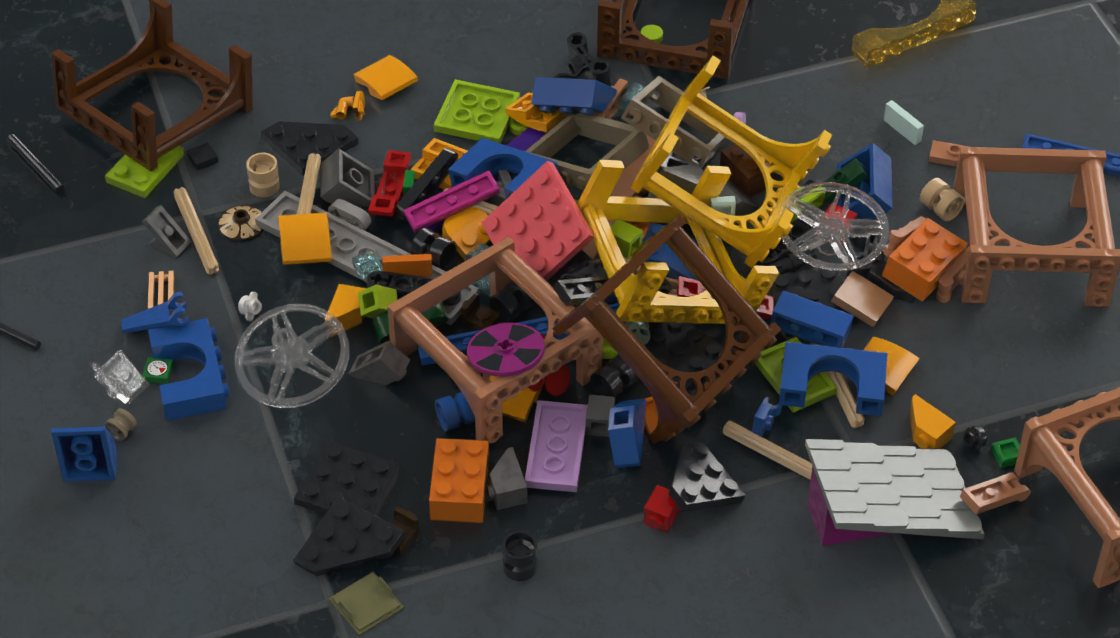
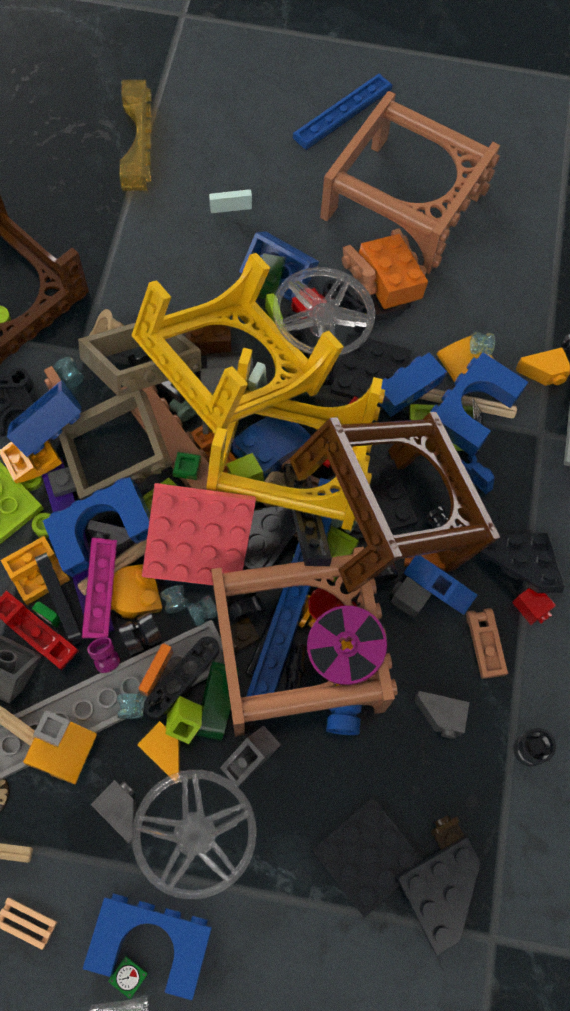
camera: 65 degrees left, 20 degrees up
blue flag [121,291,189,334] -> none
white plate [238,292,262,321] -> none
light grey beam [328,199,372,231] -> none
olive piece [328,572,404,636] -> none
orange brick [429,438,489,523] -> none
lavender plate [525,400,588,492] -> none
tan axle [723,421,812,480] -> none
medium nougat tile [831,271,894,327] -> none
tan wheel [919,178,965,222] -> none
nougat plate [928,140,968,167] -> none
none -> light grey plate [33,710,70,747]
none -> dark grey plate [47,467,77,498]
none -> magenta wheel [87,637,120,673]
none -> flat silver slope [91,780,136,844]
none -> nougat plate [466,608,508,679]
none -> clear light blue wheel [470,332,495,355]
none -> black sticker [472,398,484,426]

